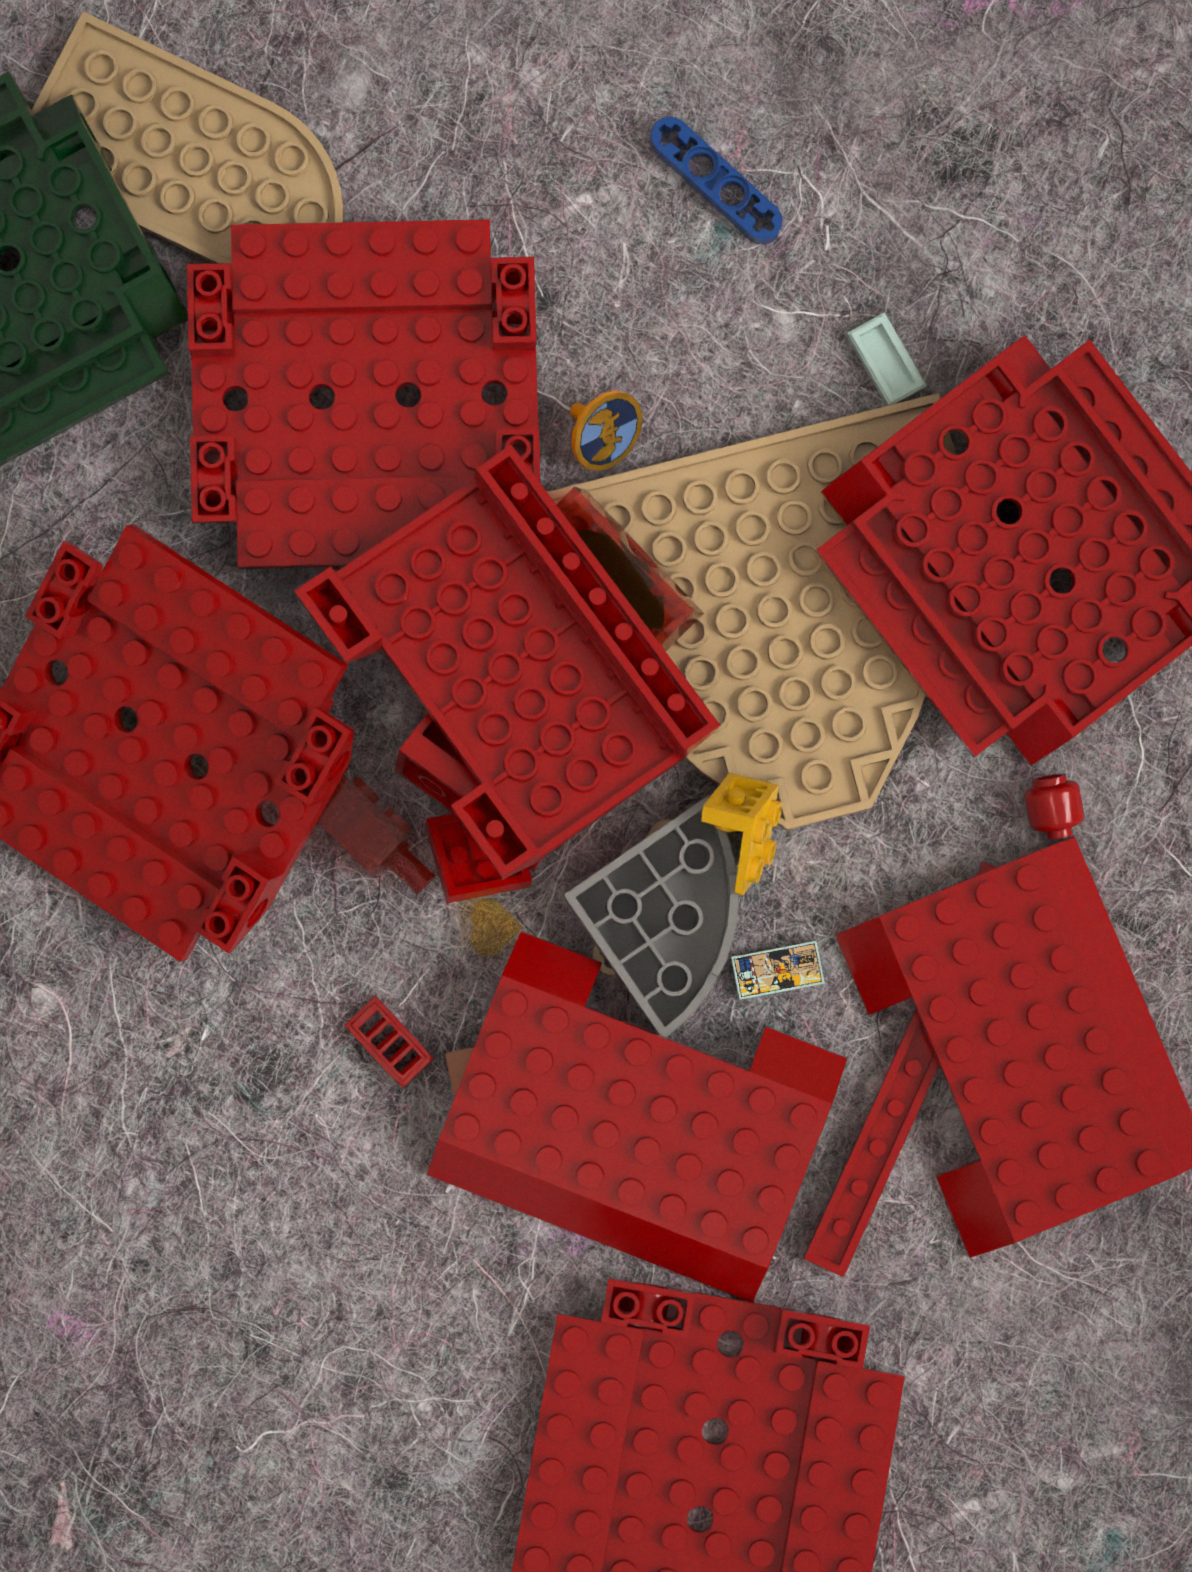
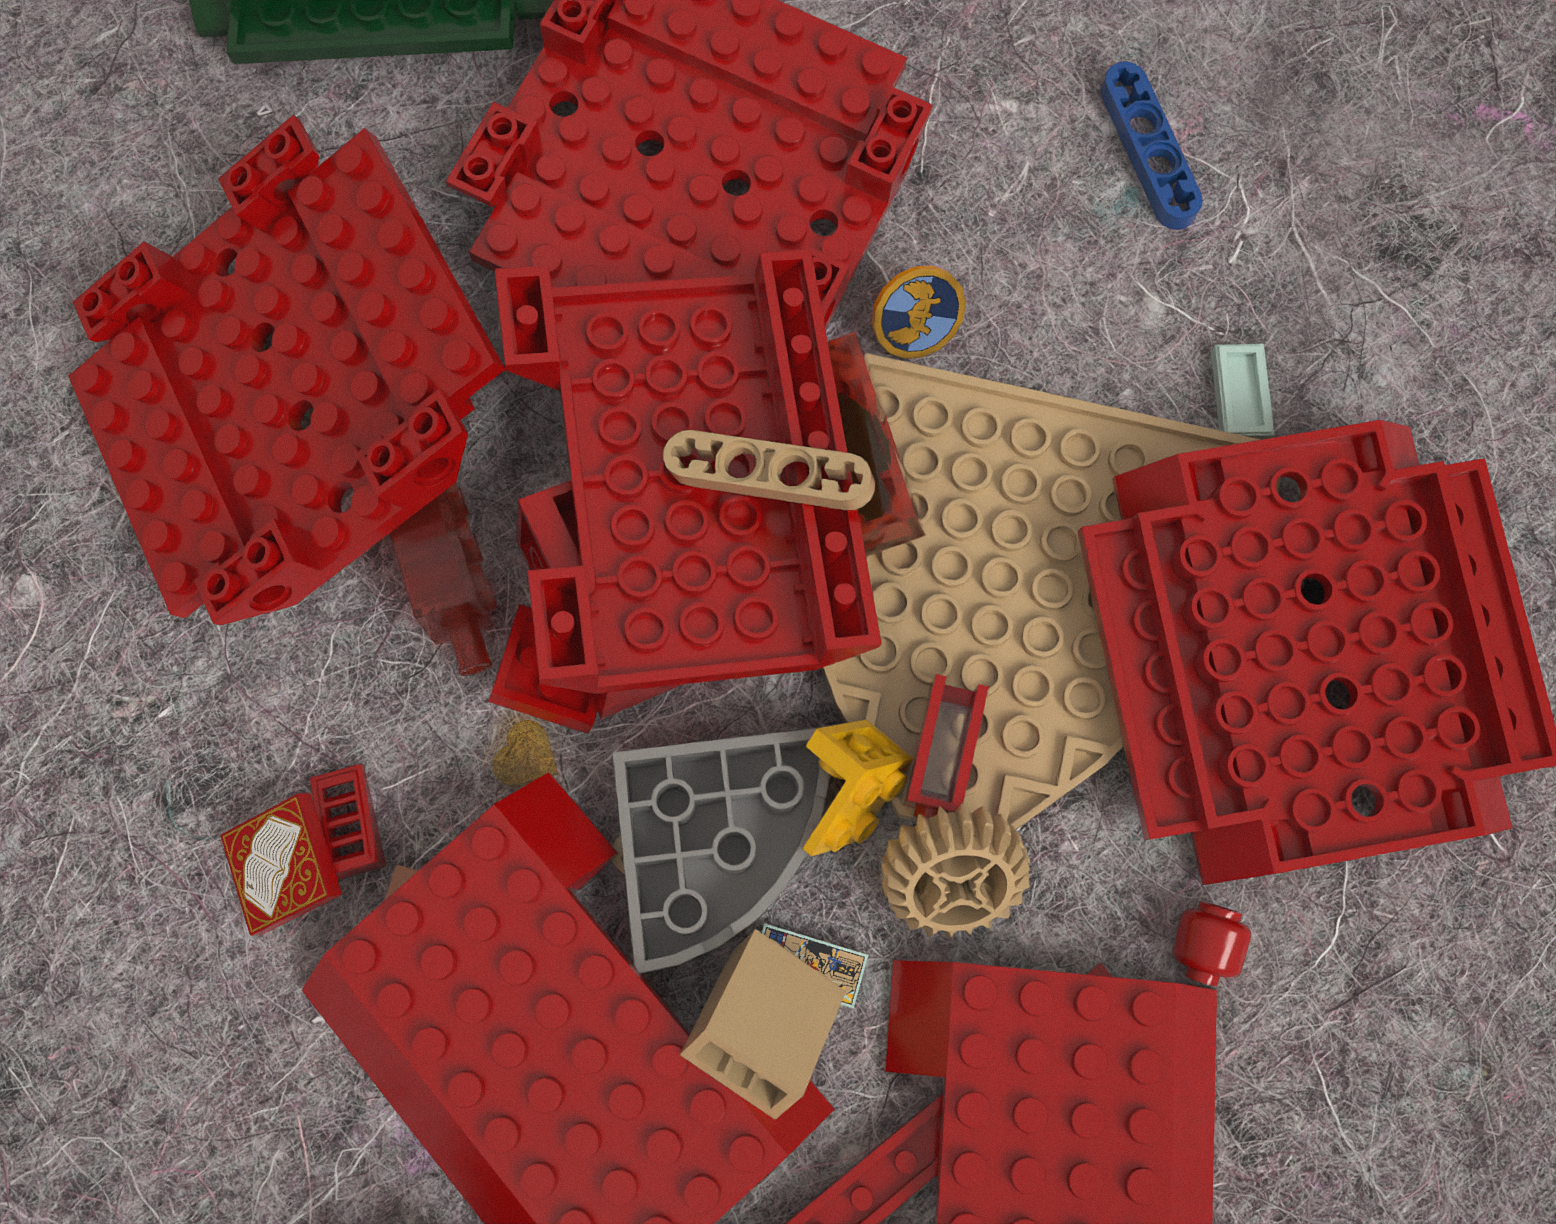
camera: 25 degrees right, 10 degrees down
none -> tile [220,793,342,936]
none -> tan beam [663,430,875,510]
none -> tan brick [680,929,846,1120]
none -> tan gear [881,803,1030,939]
none -> red window [903,674,989,818]

